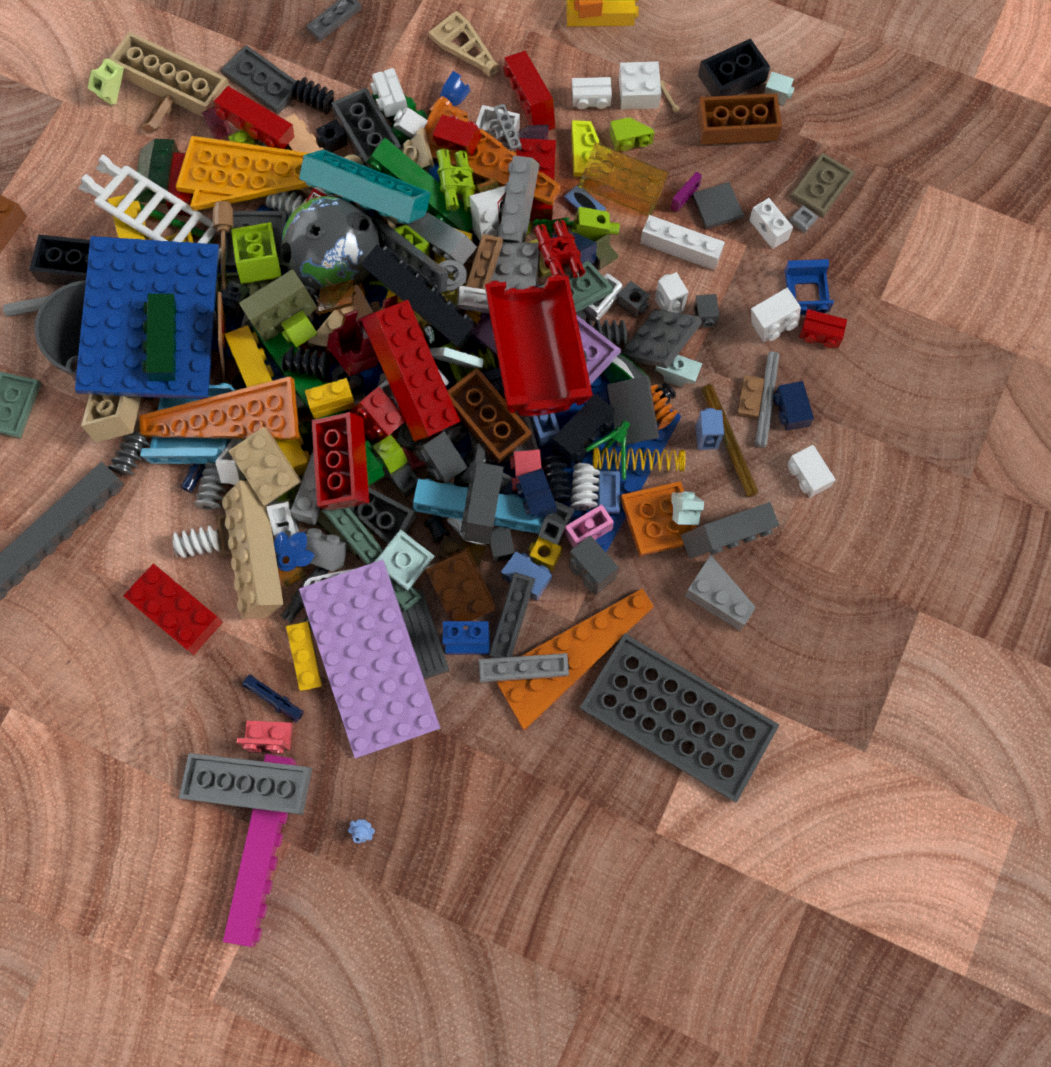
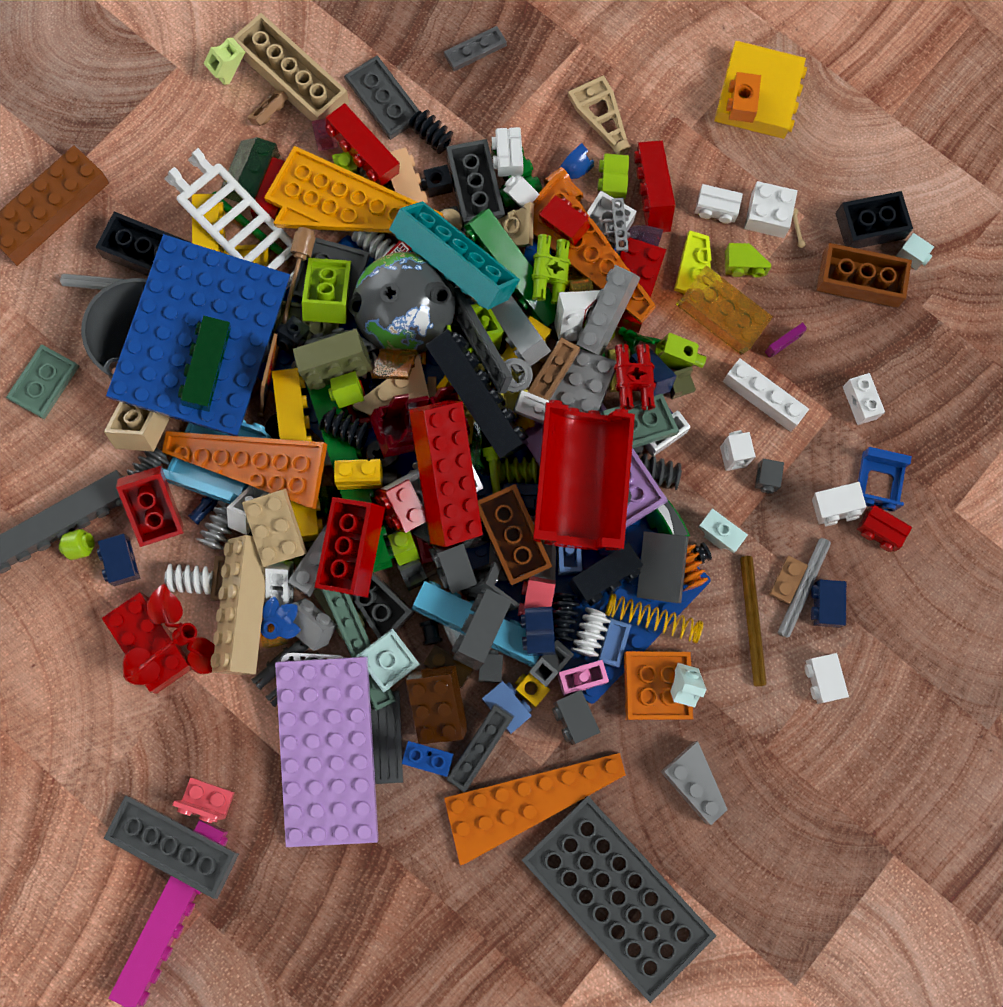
camera: 10 degrees right, 5 degrees up
dark blue pin [242,674,304,723] -> none
yellow plate [286,621,323,691] -> none
light blue plant [348,819,375,843] -> none
light aqua tile [430,347,484,368] -> none
light grey tile [479,653,569,683] -> none
medium blue tile [564,184,606,211] -> none
green plant [585,420,631,480] -> none
dark grey brick [617,281,650,318] -> none
dark grey plate [620,309,702,369] -> none
dark grey wedge [681,502,780,559] -> none
dark grey tile [692,182,744,229] -> none
medium blue brick [695,408,724,450] -> none
light grey tile [789,206,818,233] -> none
dark tan tile [790,153,855,218] -> none
none -> lime head [59,529,95,560]
none -> dark blue brick [97,534,140,586]
none -> red brick [116,466,184,547]
none -> red plant [122,584,215,685]
none -> lime brick [597,153,629,199]

